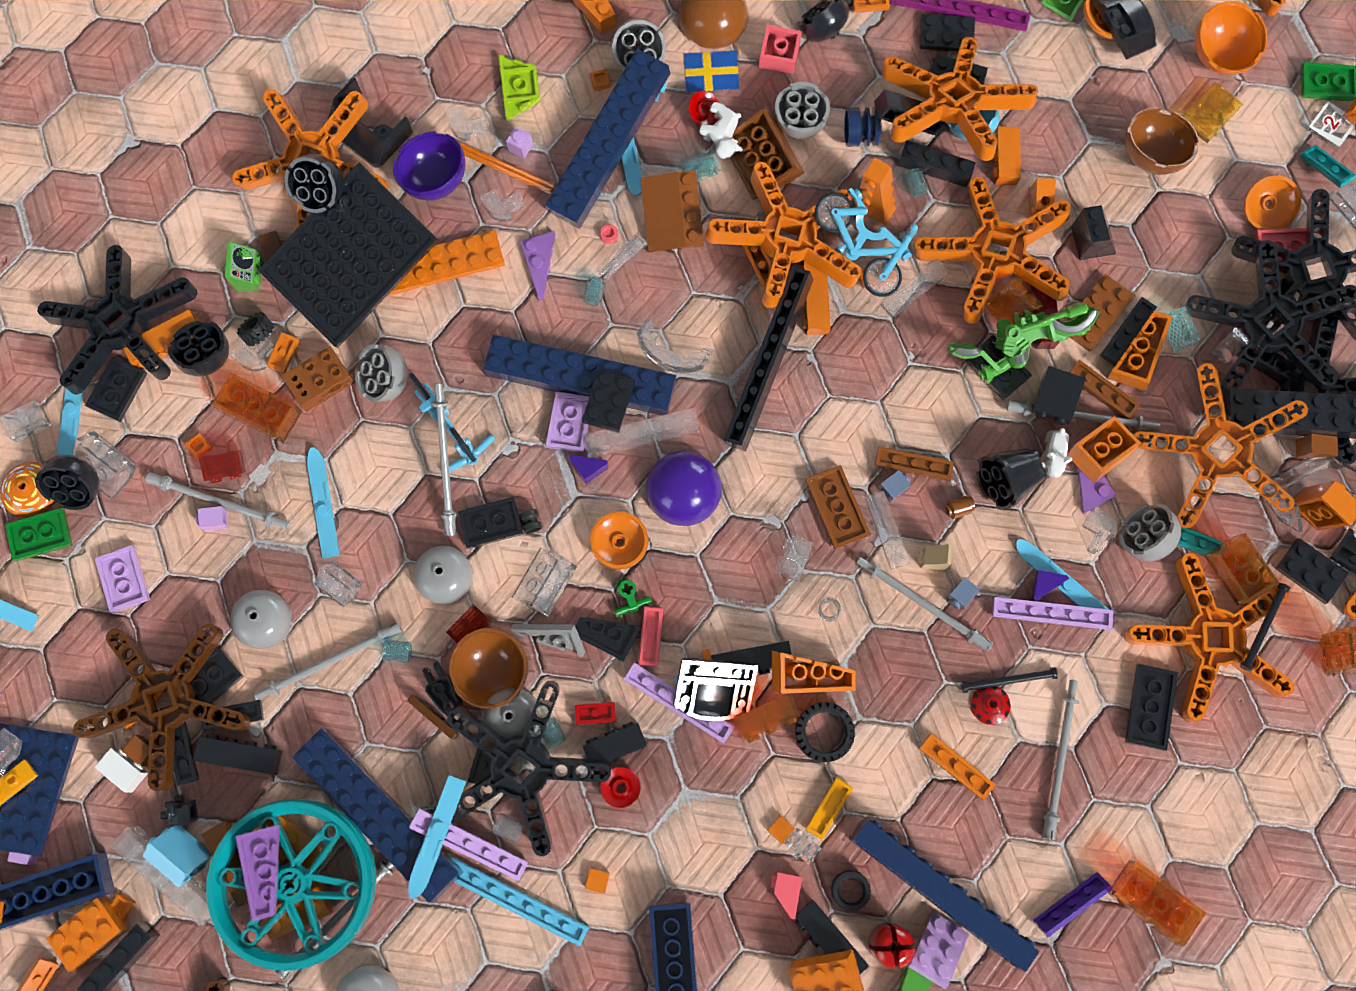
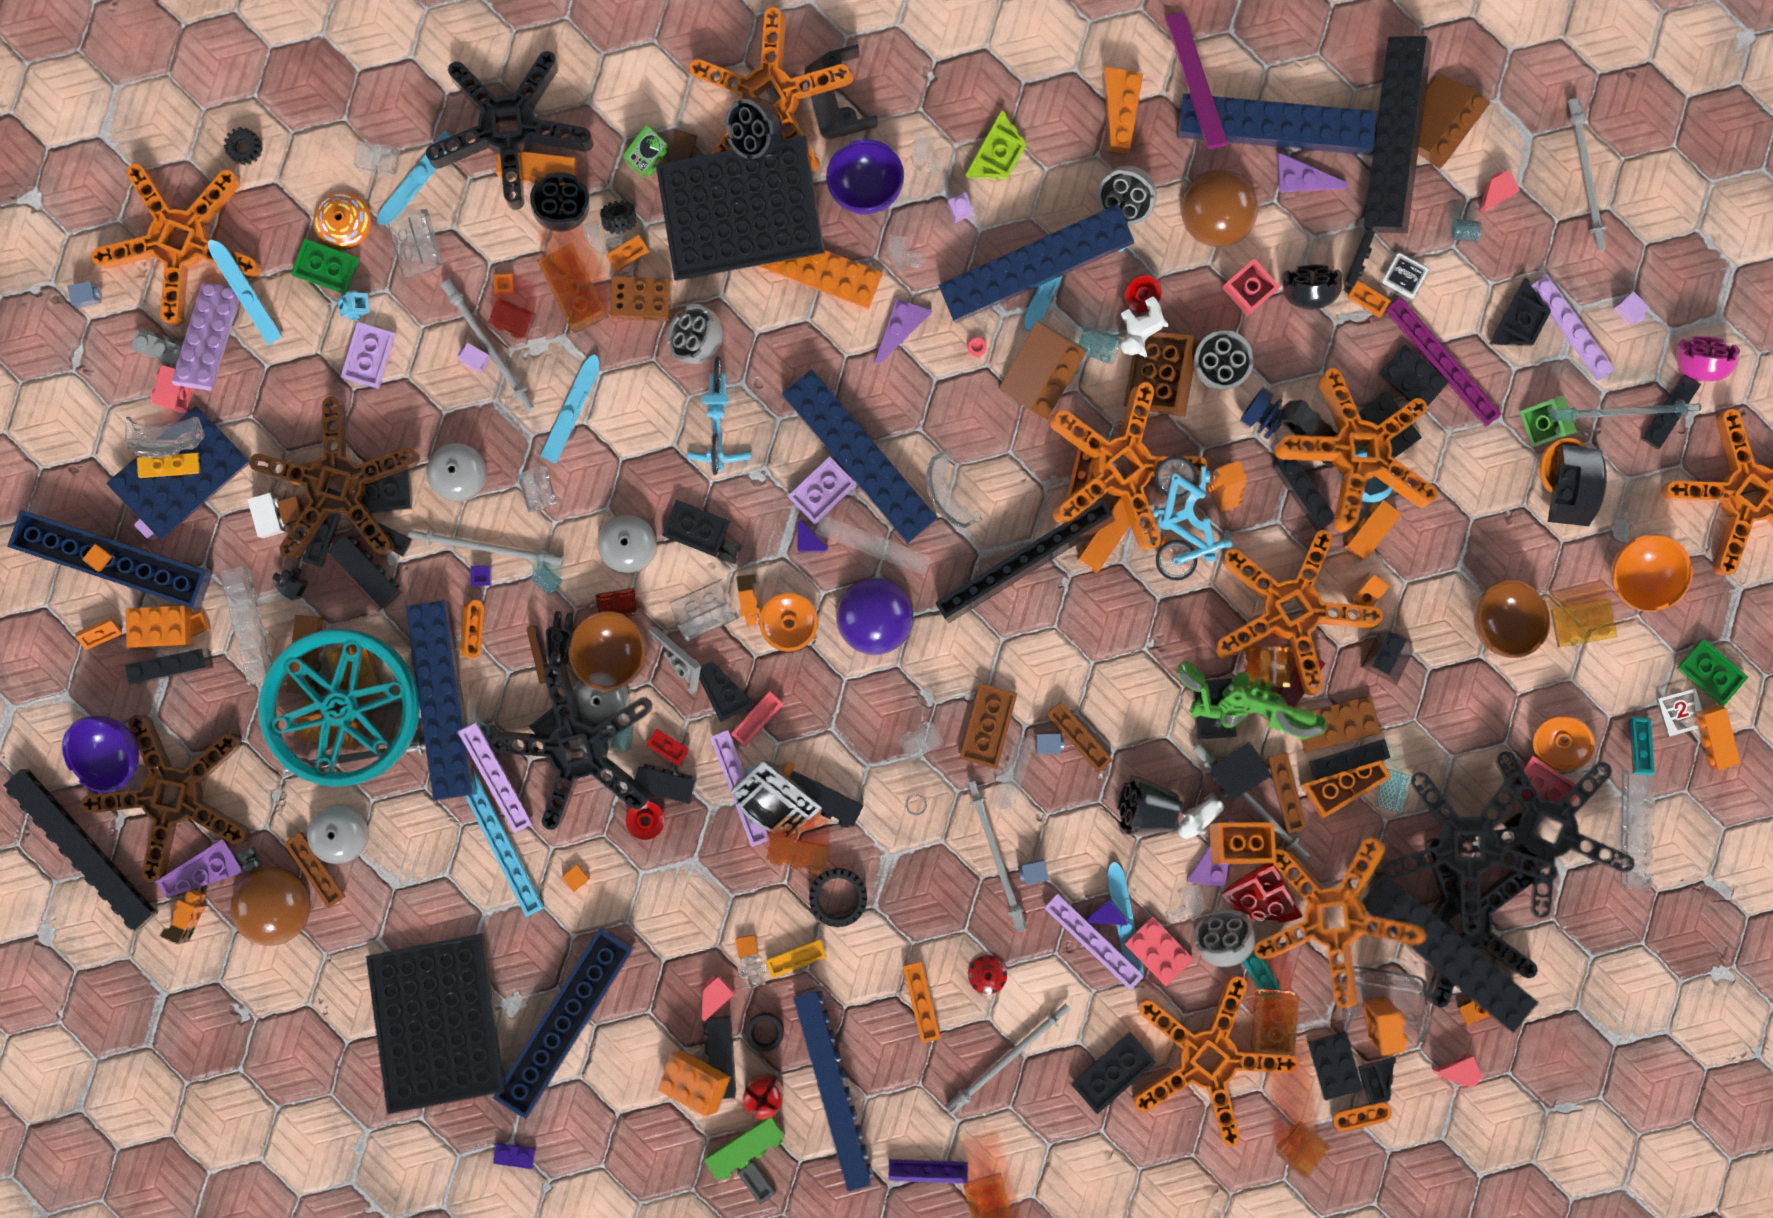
camera: 35 degrees right, 10 degrees up
black cylinder [35,455,100,510] -> none
black plate [85,357,148,422] -> none
medium azure brick [143,825,212,888] -> none
medium lavender wing [236,825,280,921] -> none
medium azure piece [408,776,466,899] -> none
light grey bar [431,383,457,536] -> none
orange axle [459,142,555,194] -> none
clear piece [492,813,525,844] -> none
black plate [582,370,636,433] -> none
clear light blue brick [584,276,605,306] -> none
orange tile [589,69,611,92] -> none
clear pin [598,233,648,281] -> none
green piece [614,579,652,616] -> none
blue sticker [684,51,740,92] -> none
orange wedge [772,651,856,693] -> none
clear plate [881,259,950,319] -> none
clear light blue brick [905,168,928,198] -> none
lavender plate [908,911,970,989] -> none
tan slope [918,544,953,571] -> none
dark orange brick [945,496,975,519] -> none
black bar [961,667,1058,693] -> none
clear tile [1211,327,1250,364] -> none
black bar [1240,583,1290,672] -> none
dark orange slope [1296,434,1338,459] -> none
none -> medium azure brick [338,291,370,320]
none -> orange plate [460,600,484,658]
none -> dark purple plate [471,566,492,586]
none -> orange hips [736,574,761,626]
none -> coral plate [1124,916,1193,987]
none -> red brick [1222,863,1303,923]

